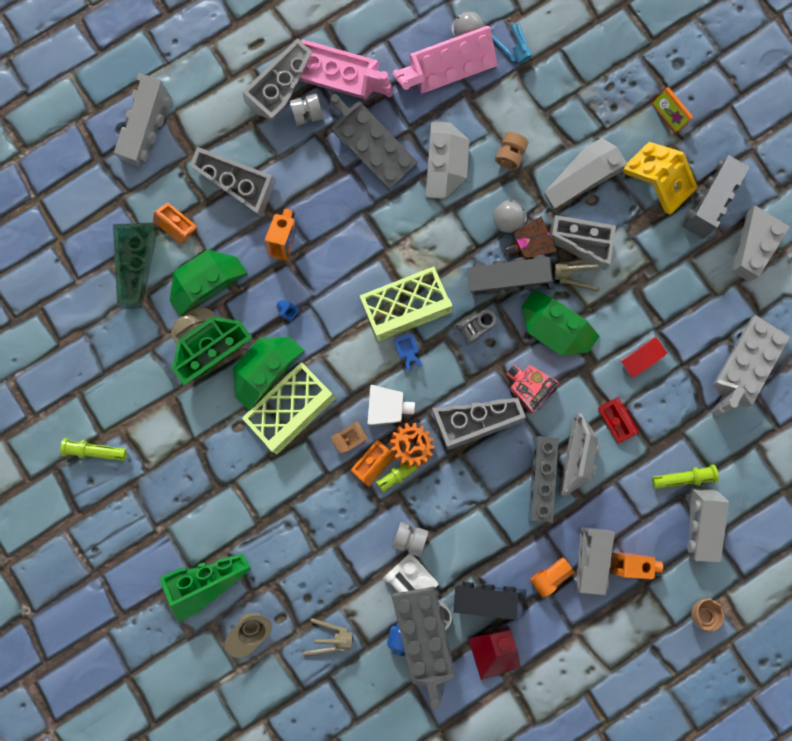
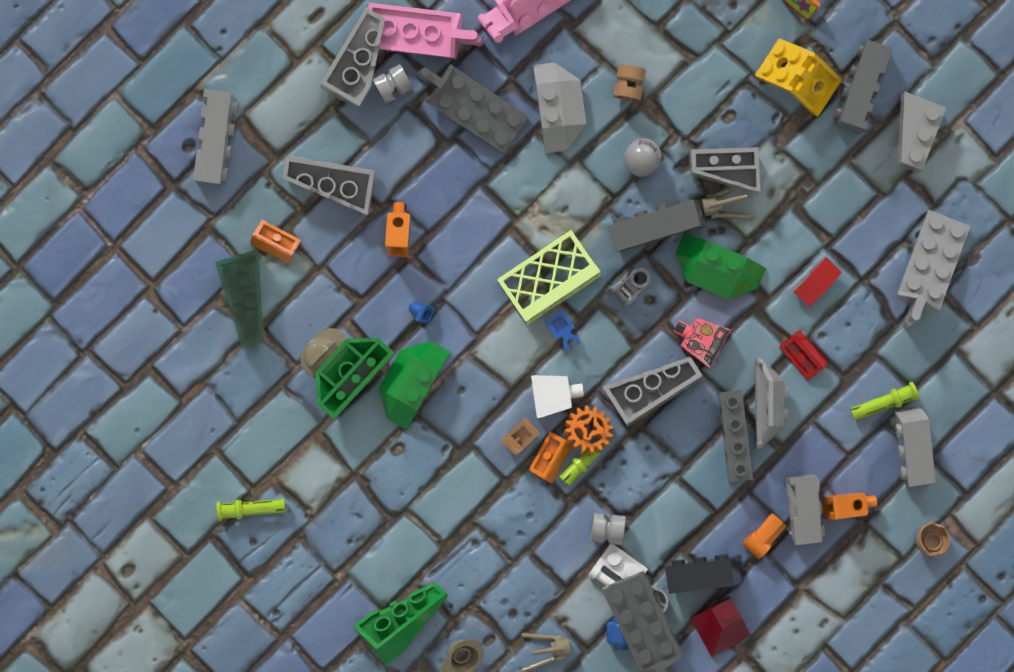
camera: 15 degrees left, 5 degrees up
green wedge [169,250,248,317] -> none
yellowish green fence [242,362,336,454] -> none
reddish brown torso [504,216,557,260] -> none
light grey wedge [544,138,627,209] -> none

